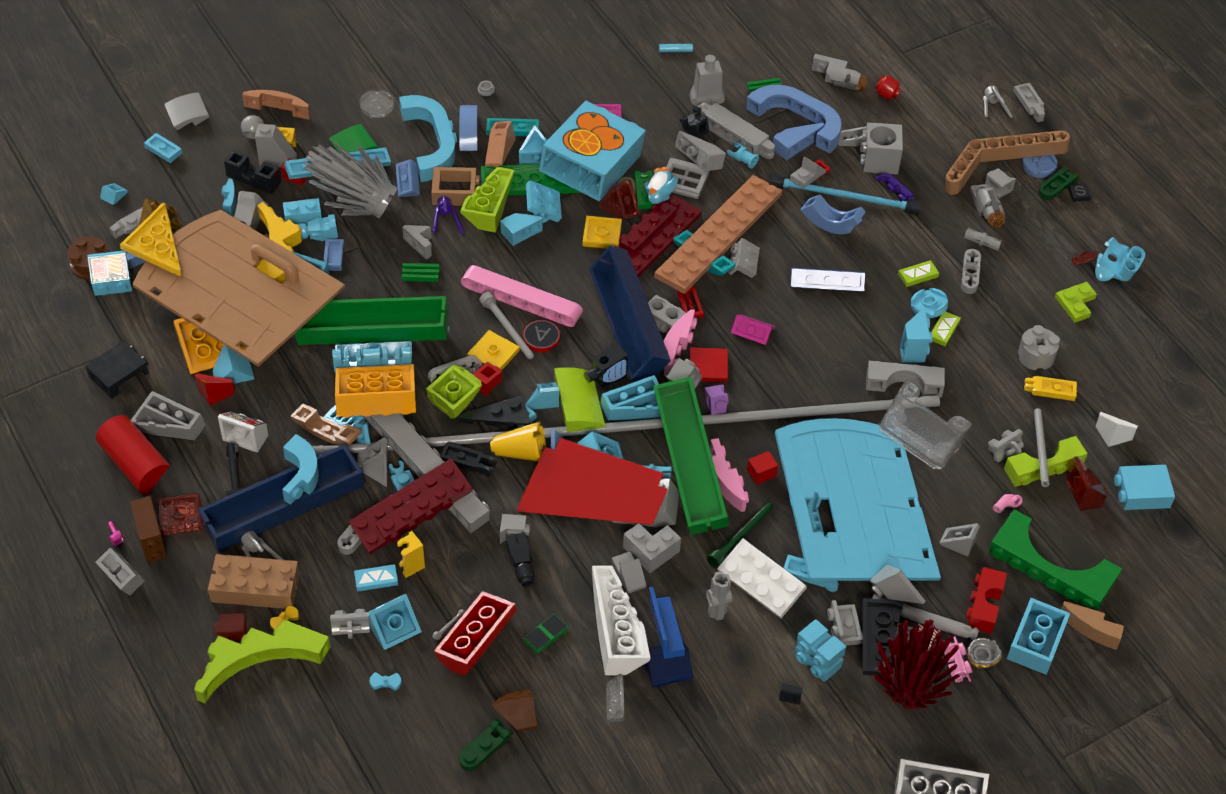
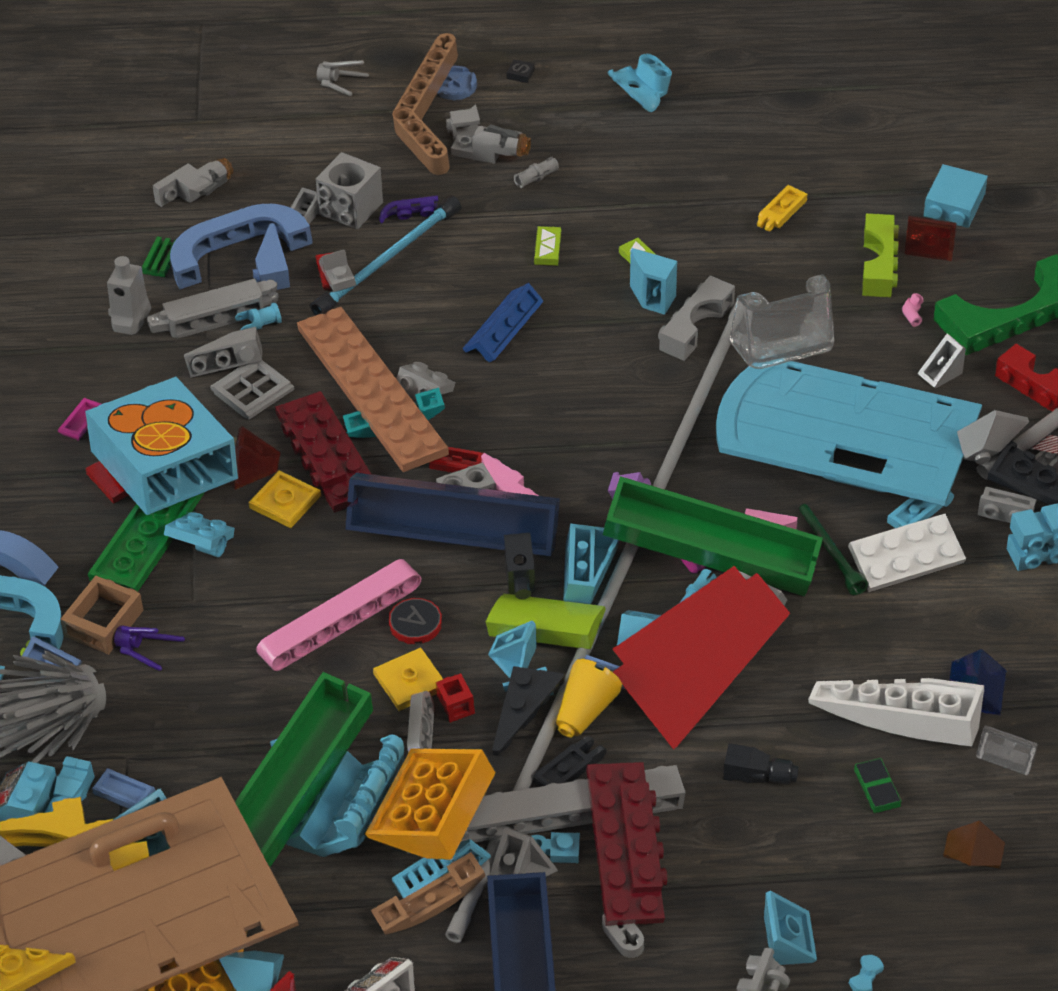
camera: 60 degrees left, 5 degrees down
medium azure arch [282,434,319,505] -> none
medium azure tile [354,564,398,592] -> none
yellow hinge [397,531,425,578] -> none
green tile [402,263,440,282] -> none
light grey slope [403,225,432,259] -> none
lime slope [426,364,482,418] -> none
light grey hinge [433,609,465,640] -> none
red brick [434,591,517,675] -> none
dark green plate [459,718,513,771] -> none
lime wedge [460,167,514,232] -> none
light grey piece [479,292,534,359] -> none
nougat slope [485,121,516,167] -> none
teal plate [486,118,539,136] -> none
medium azure slope [500,213,542,246] -> none
light grey window [500,514,530,544] -> none
medium azure slope [519,124,547,165] -> none
light grey slope [612,551,647,594] -> none
light grey brick [623,524,681,573] -> none
green plate [634,170,654,209] -> none
animal [644,167,678,204] -> none
blue panel [649,587,685,659] -> none
medium azure piece [659,44,693,53] -> none
light grey brick [667,358,702,389] -> none
black piece [679,106,709,138] -> none
red tile [690,347,728,382] -> none
light grey piece [706,571,732,620] -> none
dark pink panel [731,314,775,345] -> none
red panel [747,452,778,485] -> none
medium blue arch [801,194,866,234] -> none
red head [875,75,901,100] -> none
medium azure tile [911,288,948,318] -> none
light grey beam [961,249,981,294] -> none
light grey hips [988,429,1024,462] -> none
light grey hinge [1013,83,1045,122] -> none
light grey brick [1018,325,1060,370] -> none
light grey piece [1034,408,1049,487] -> none
dark green plate [1038,166,1079,200] -> none
lime plate [1055,282,1097,323] -> none
clear red tile [1072,251,1098,265] -> none
white slope [1096,412,1138,447] -> none

